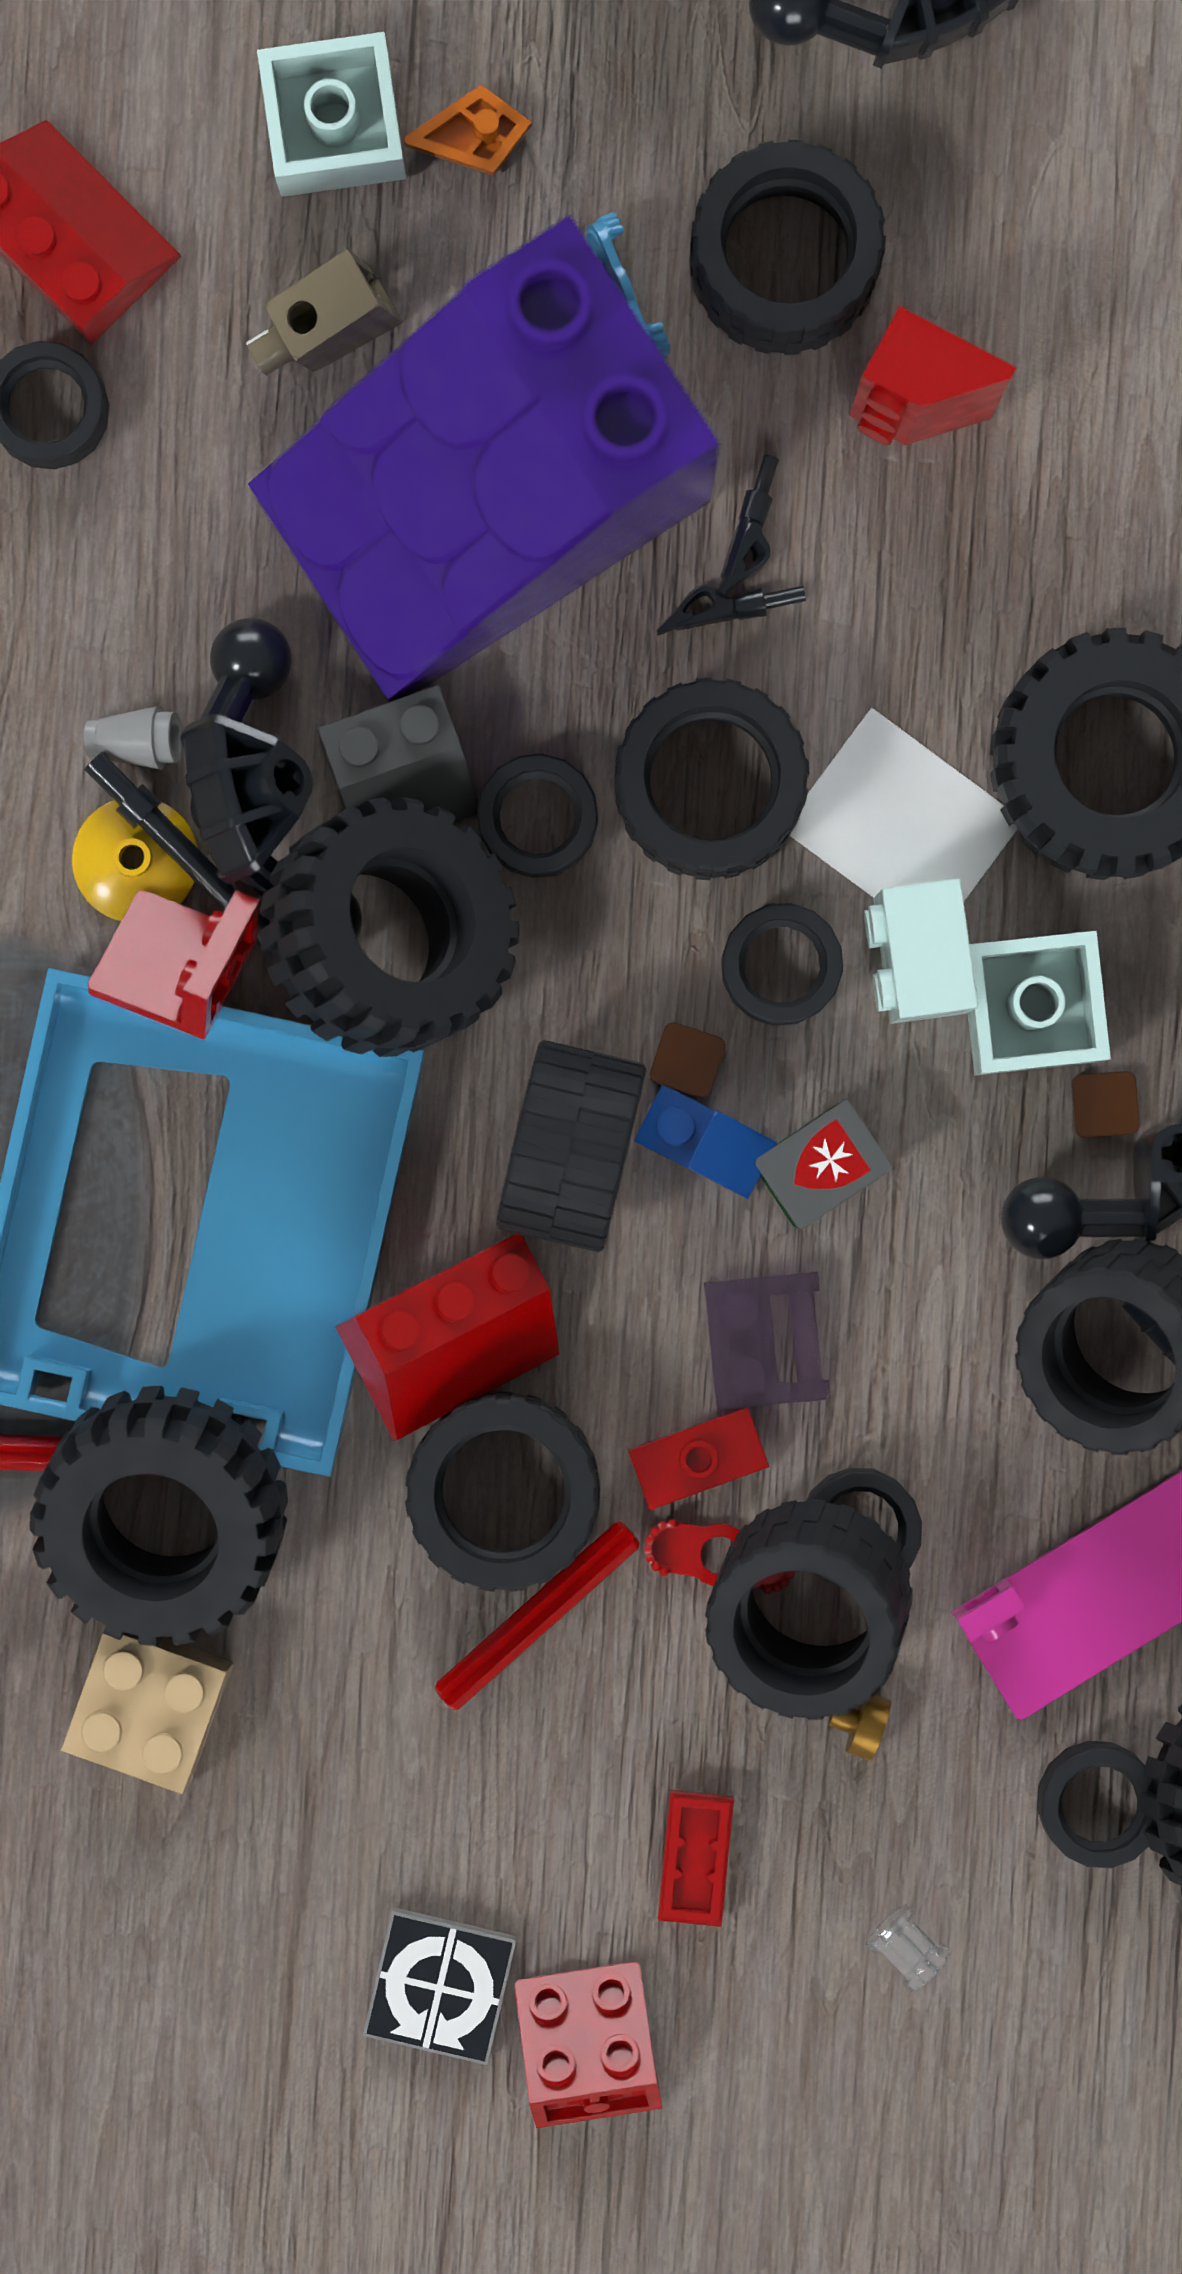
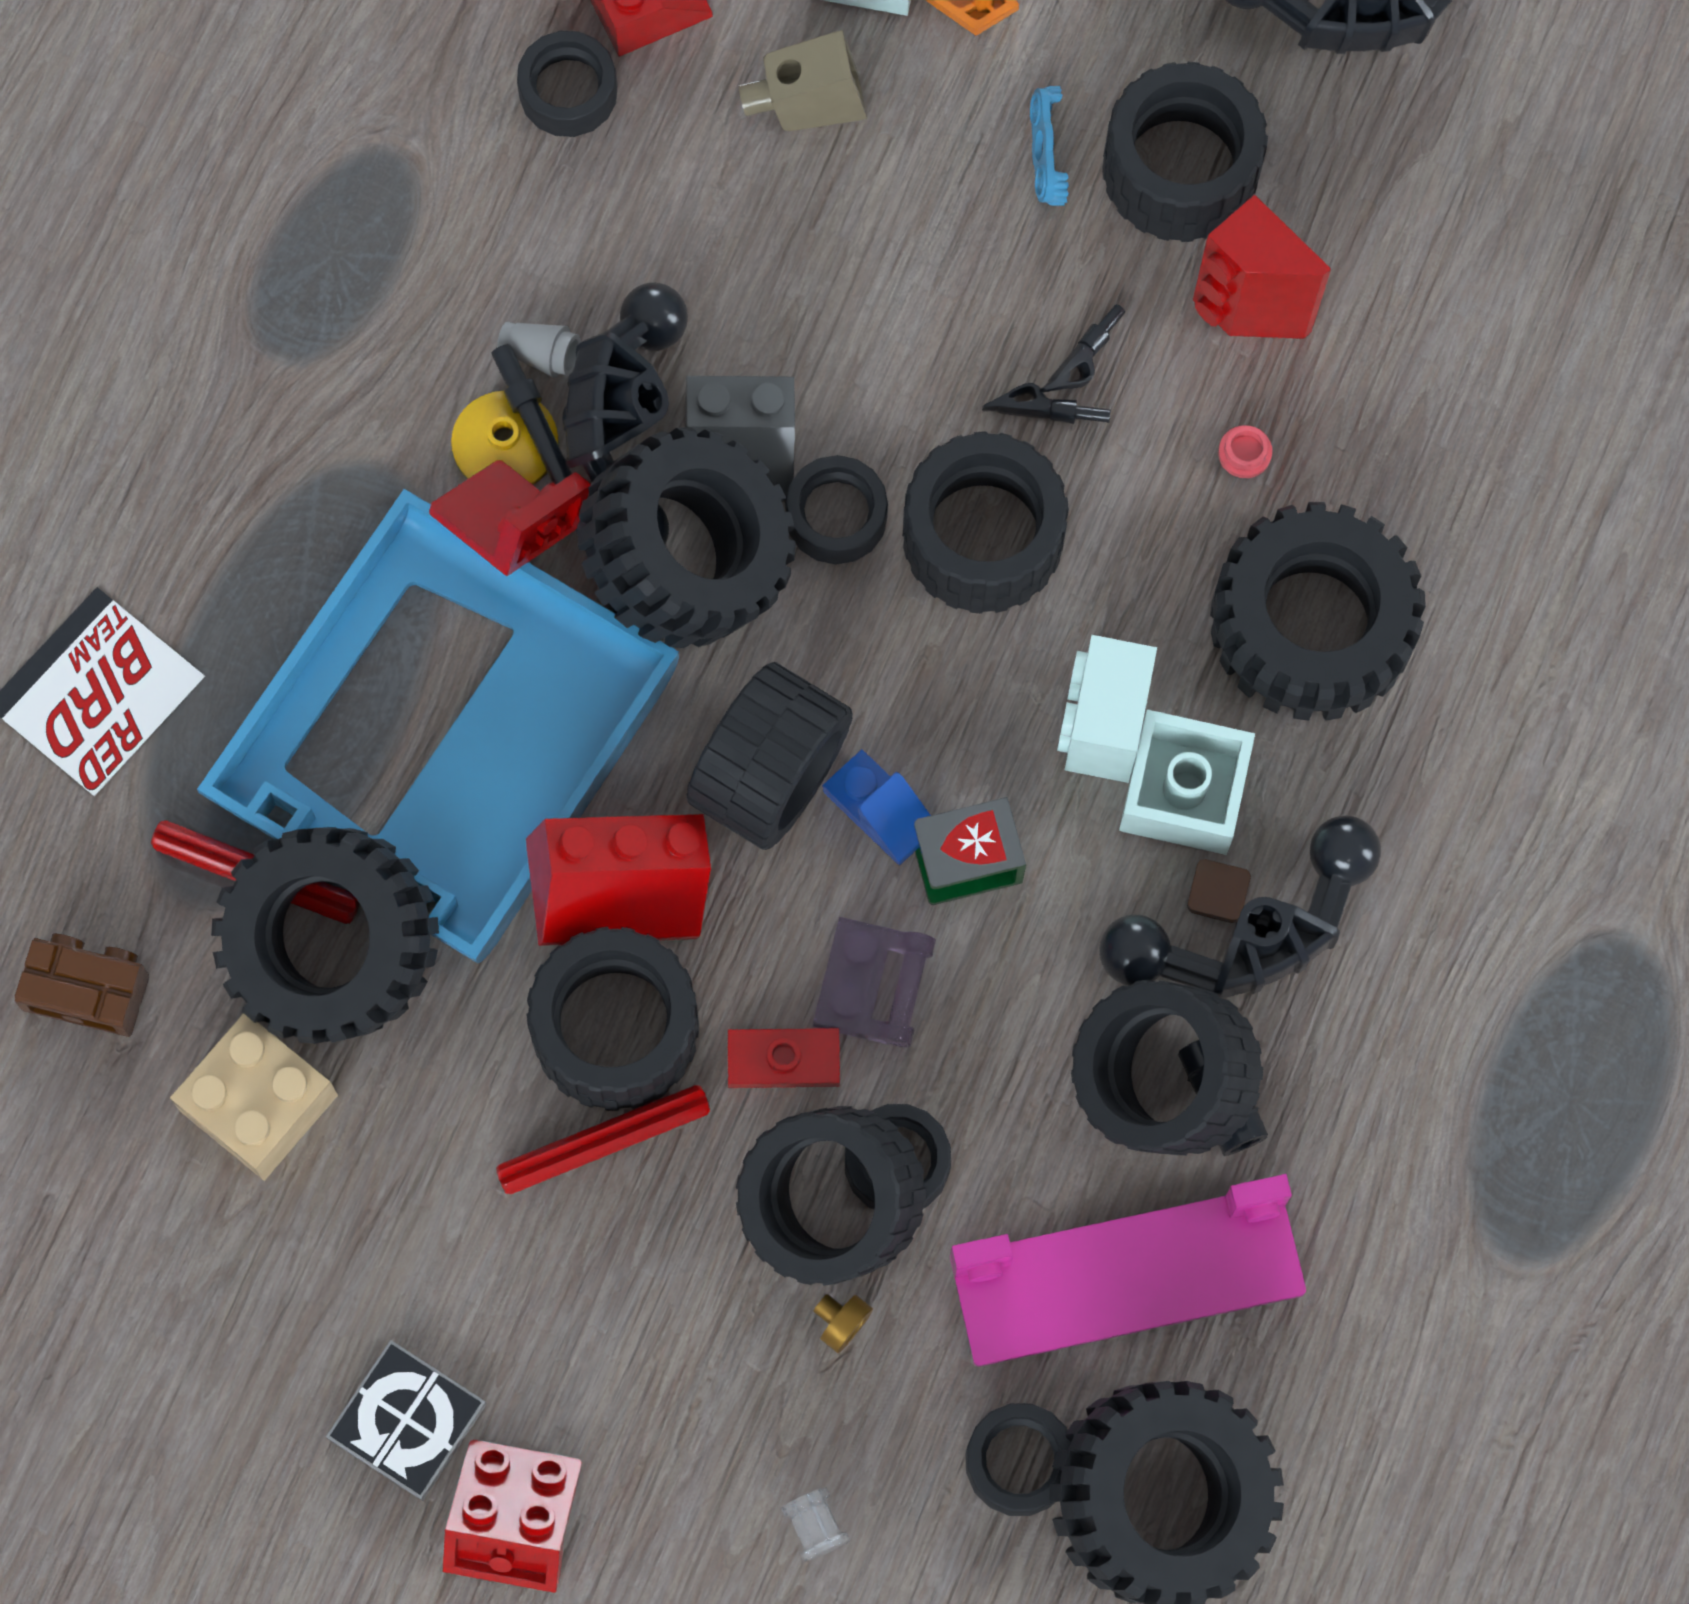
camera: 10 degrees right, 15 degrees down
dark purple slope [248,215,720,703] -> none
red piece [644,1519,795,1594] -> none
reddish brown piece [650,1022,725,1098] -> none
red plate [657,1789,734,1927] -> none
black tyre [721,903,843,1026] -> none
white sticker [789,707,1018,902] -> none
none -> coral plate [1218,425,1272,478]

